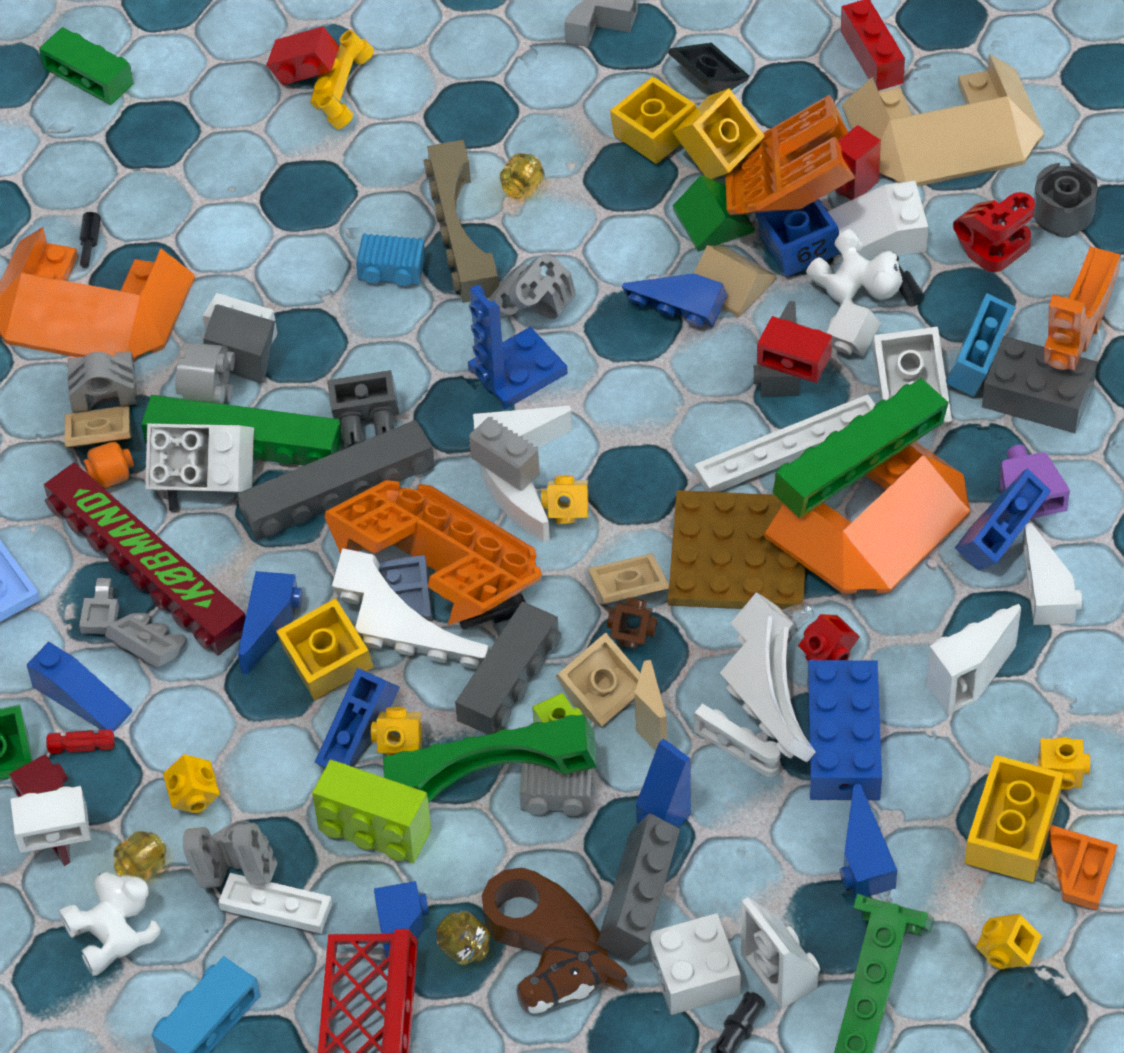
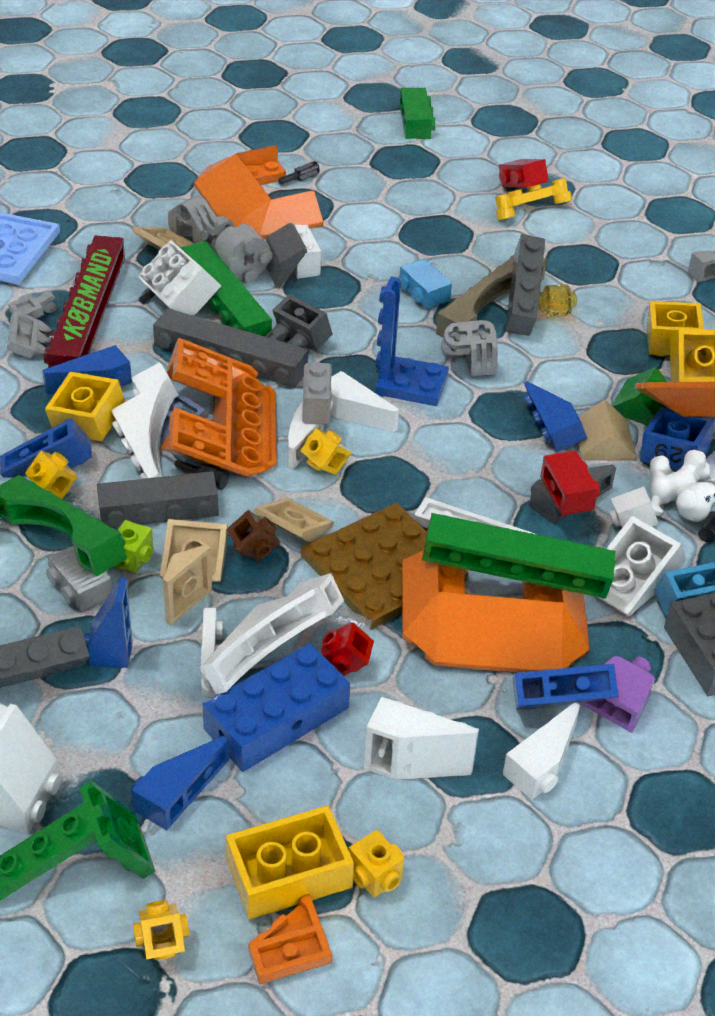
camera: 45 degrees right, 10 degrees down
orange head [83,442,134,489] -> none
none -> dark grey brick [505,234,545,336]

